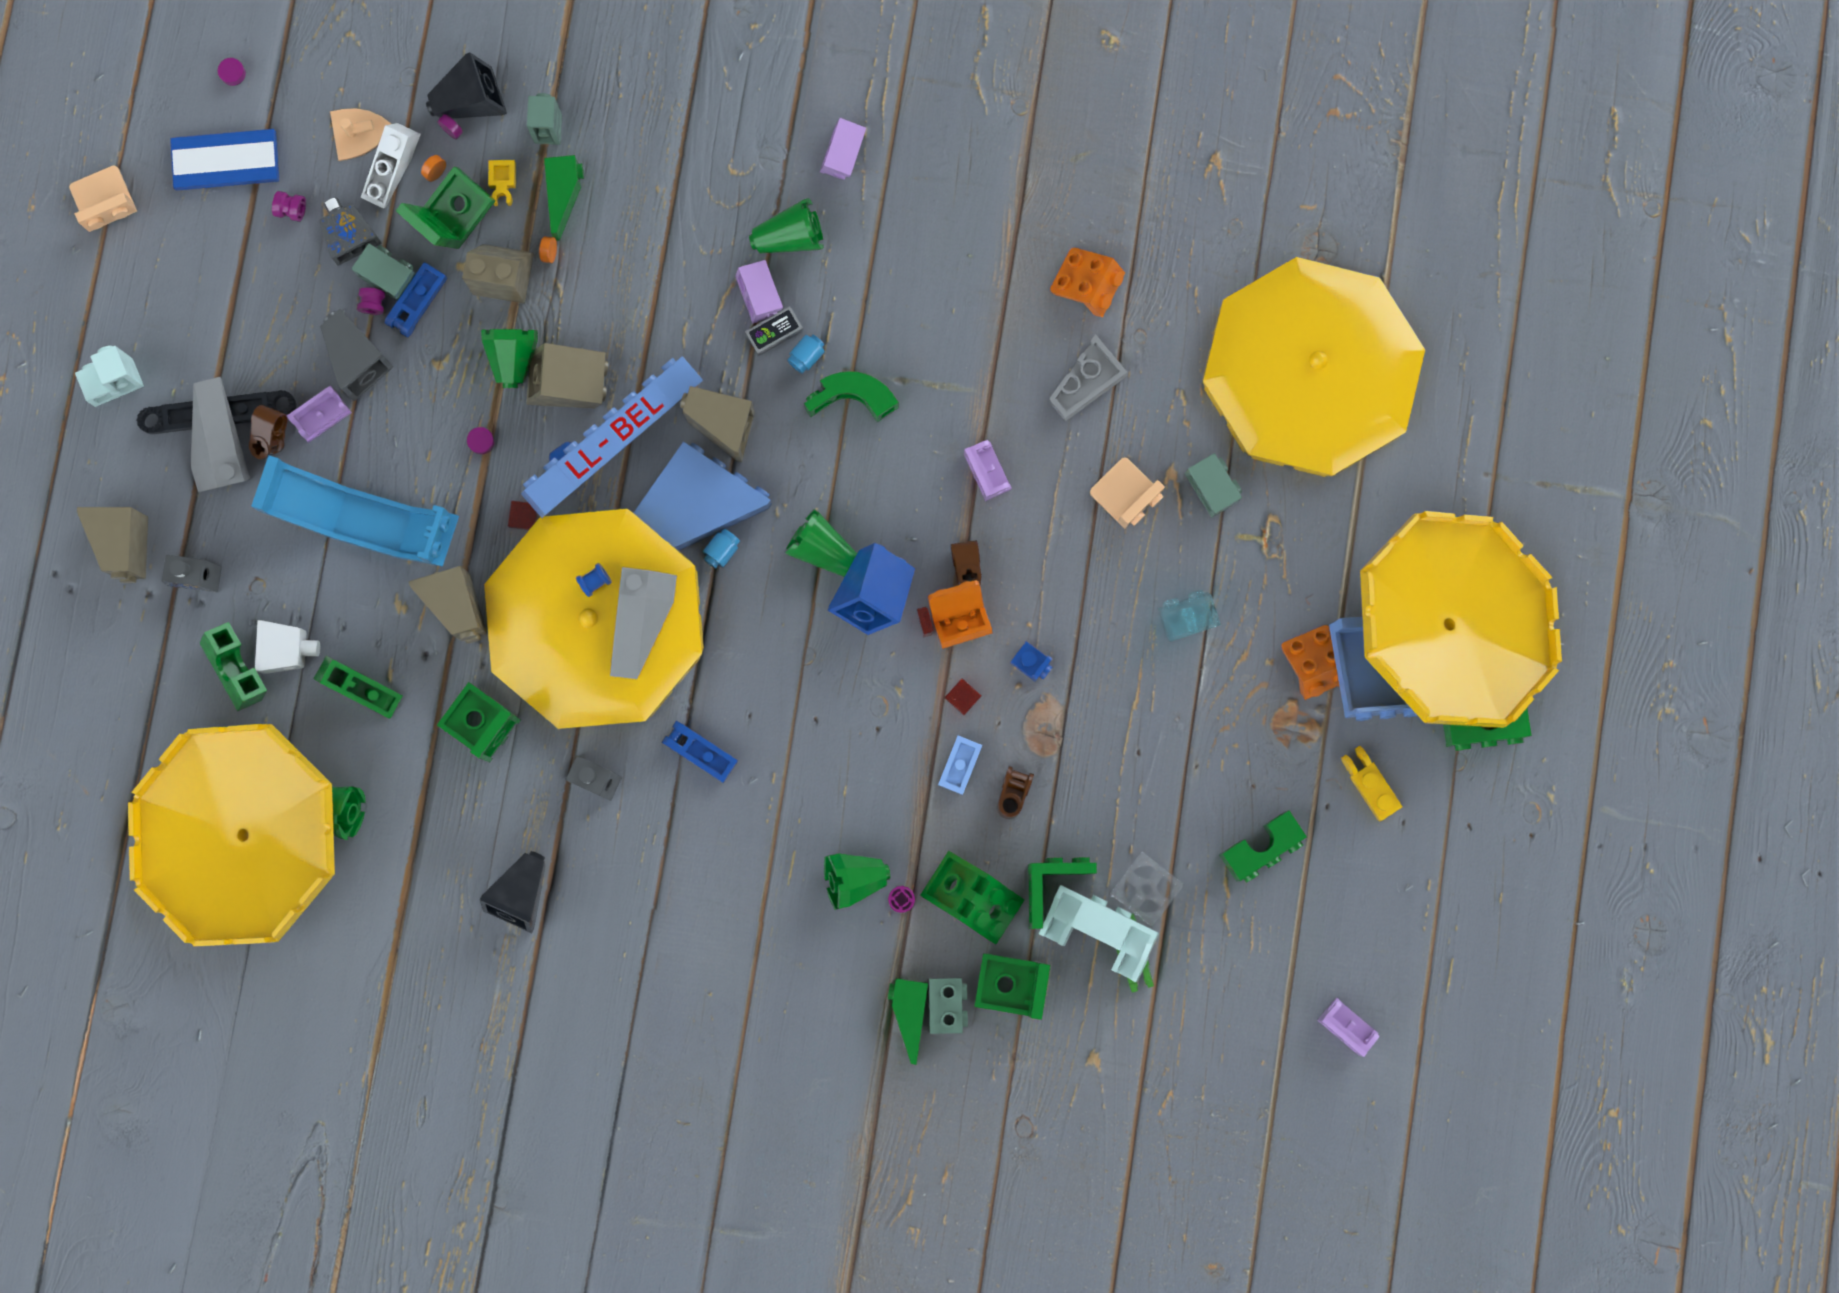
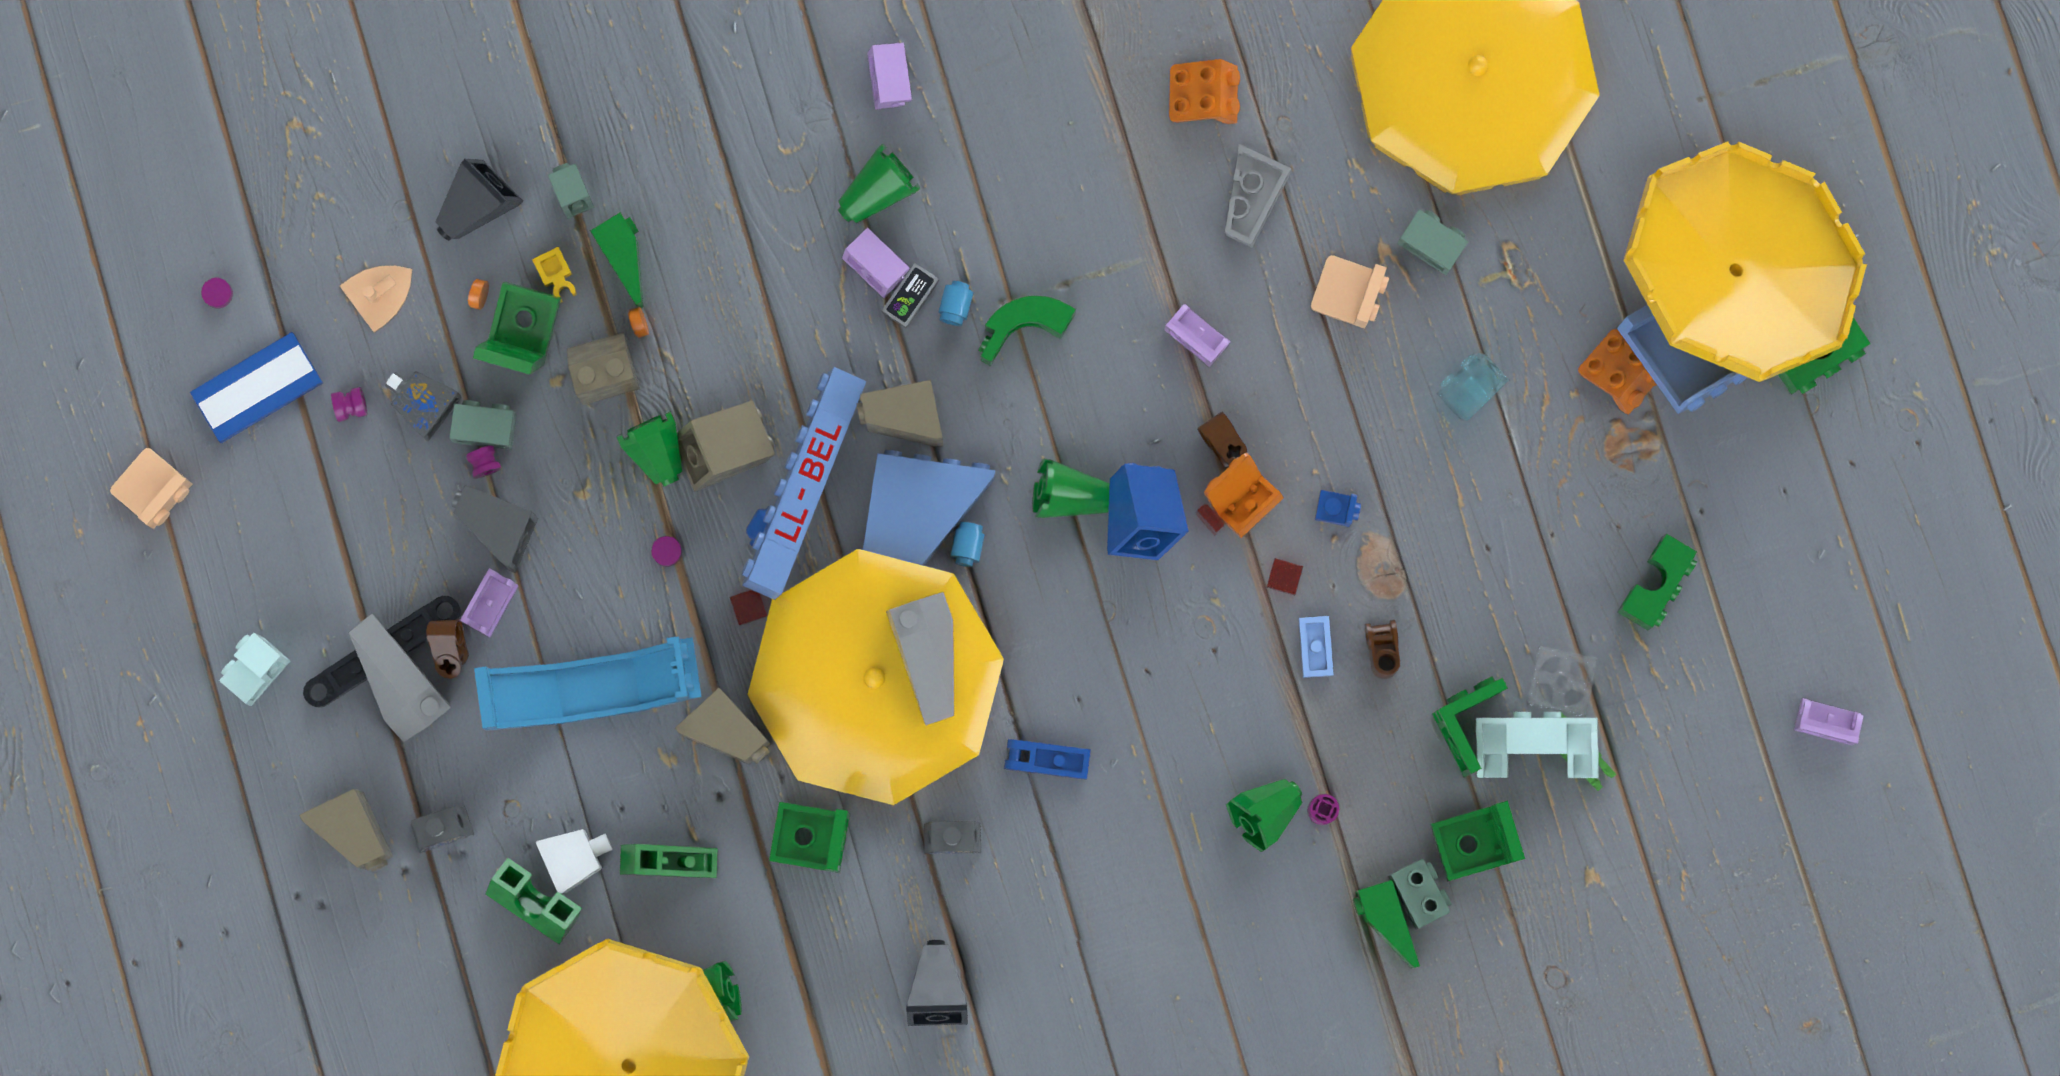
camera: 25 degrees left, 0 degrees up
white slope [361,123,420,208] -> none
blue plate [385,262,448,338] -> none
magenta tile [437,114,463,140] -> none
blue bush [576,563,612,597] -> none
green bracket [920,850,1024,945] -> none
yellow hinge [1341,746,1403,822] -> none

